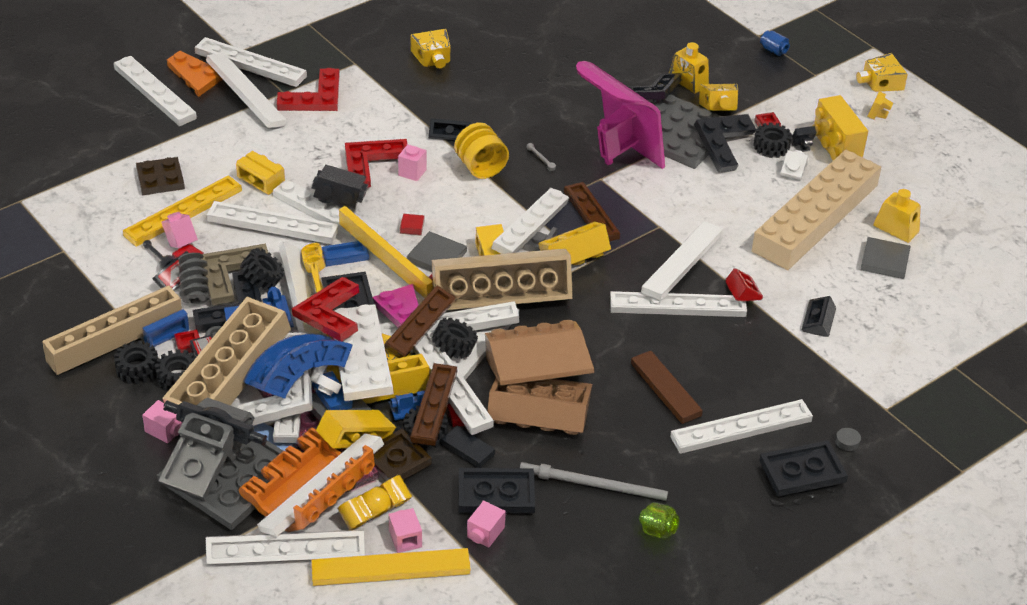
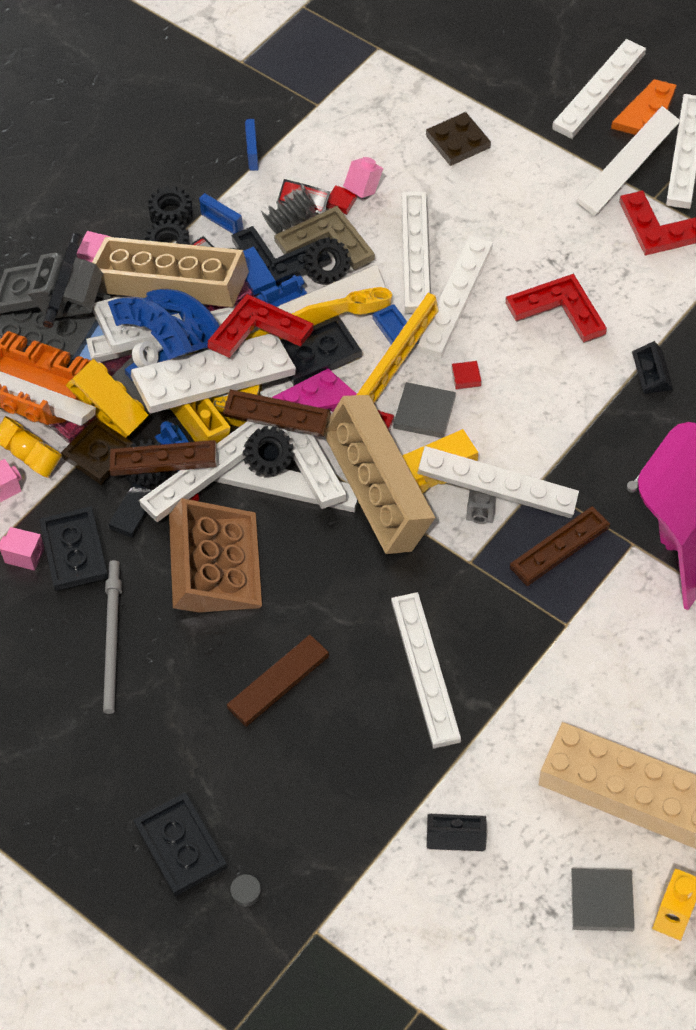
camera: 80 degrees right, 15 degrees up
tan brick [42,286,182,375] -> none
yellow tile [123,175,242,247] -> none
black hinge [143,240,176,270] -> none
red tile [174,330,200,354] -> none
yellow brick [236,150,285,195] -> none
black brick [311,164,368,209] -> none
bright pink brick [398,144,427,181] -> none
yellow wheel [454,123,509,179] -> none
medium nougat slope [485,320,594,385] -> none
yellow brick [538,222,611,265] -> none
clear neon green head [639,502,679,539] -> none
white tile [641,221,723,300] -> none
white tile [670,399,813,454] -> none
red slope [725,268,763,301] -> none
none -> blue tile [245,119,258,171]

